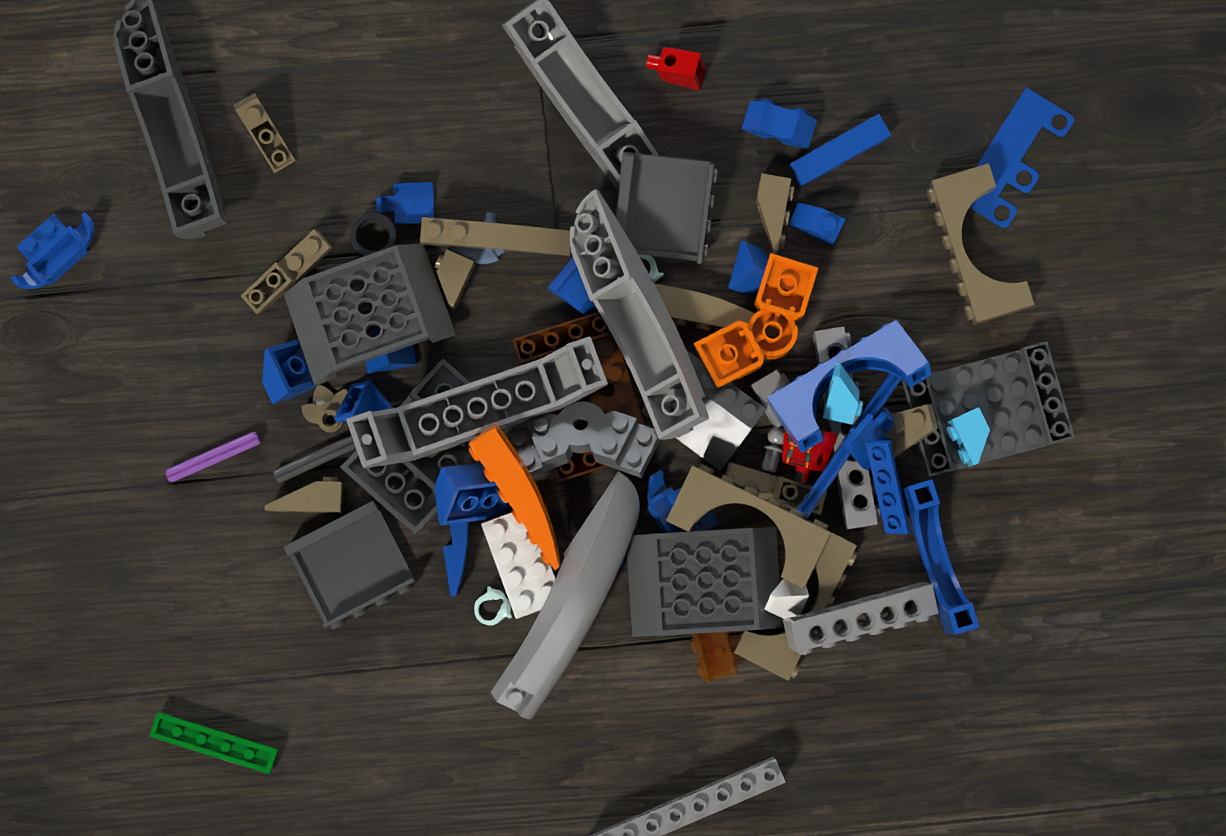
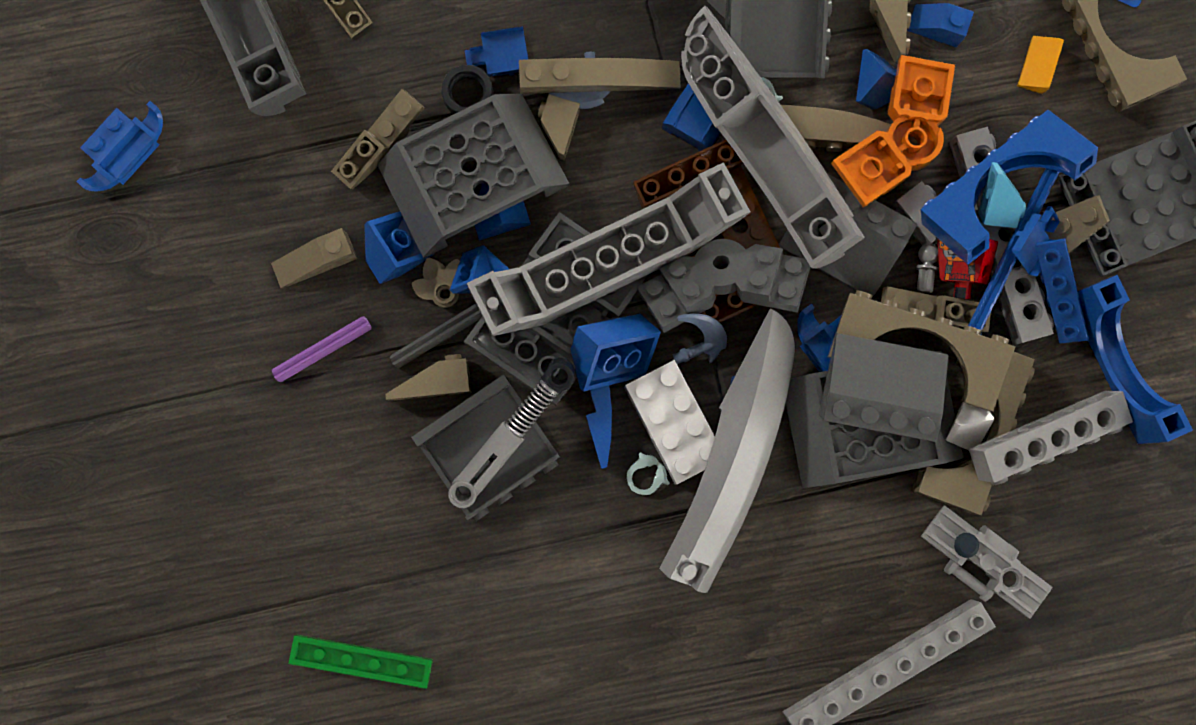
camera: 15 degrees left, 0 degrees up
orange slope [469,423,561,570] -> none
clear orange bracket [690,632,739,683] -> none
medium azure slope [947,407,990,467] -> none
none -> dark tan slope [271,228,357,289]
none -> piece [449,358,575,508]
none -> sand blue piece [672,314,727,364]
none -> dark grey slope [819,333,948,442]
none -> light grey piece [921,505,1053,619]
none -> light orange slope [1017,36,1064,94]

